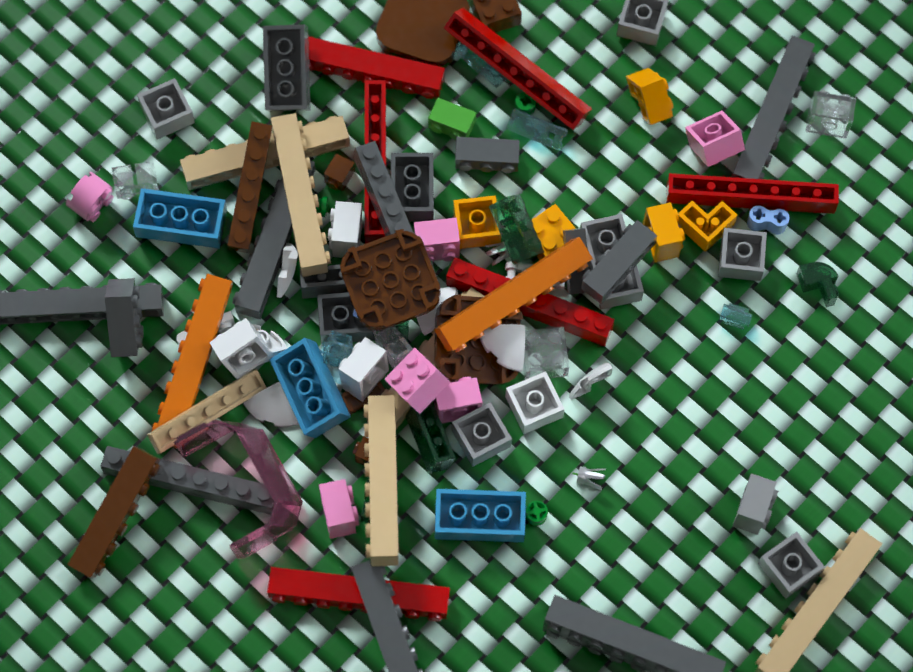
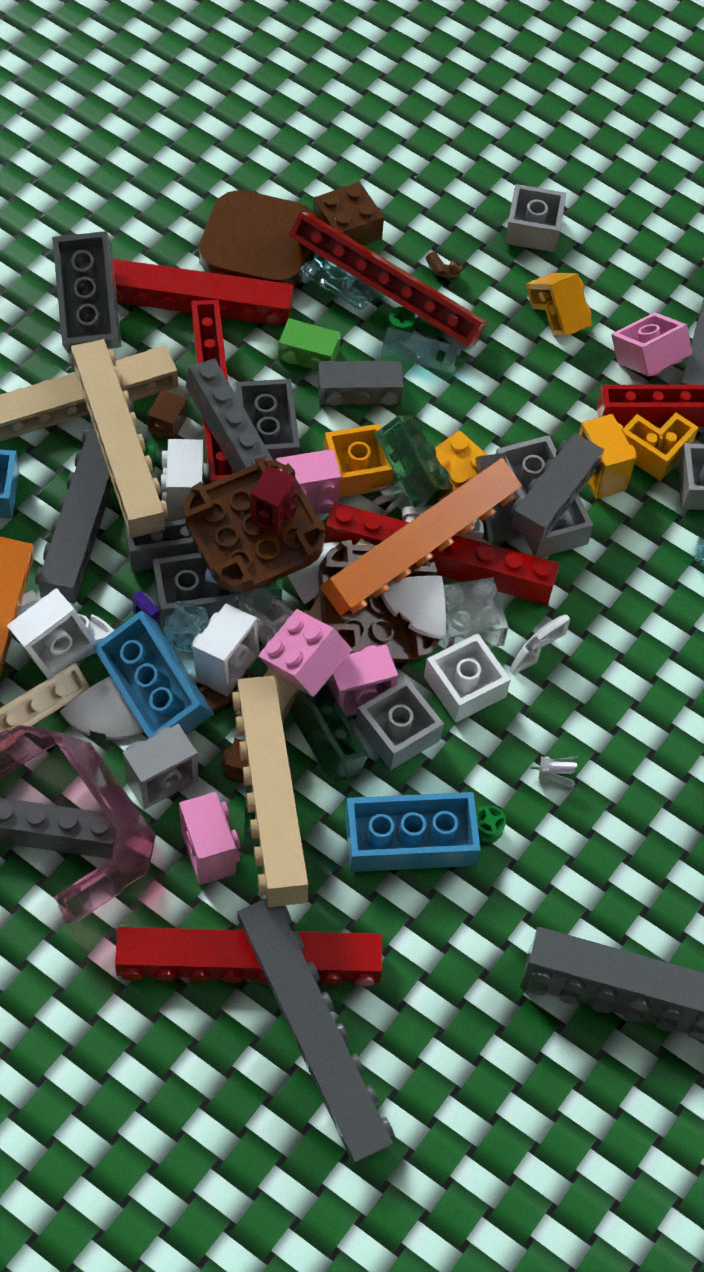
camera: 10 degrees left, 10 degrees down
reddish brown brick [227,121,273,253] -> none
white brick [277,243,298,298] -> none
none -> light grey brick [122,724,198,810]
none -> dark purple tile [132,590,161,626]
none -> dark red brick [250,465,298,535]
none -> reddish brown arm [426,252,463,280]

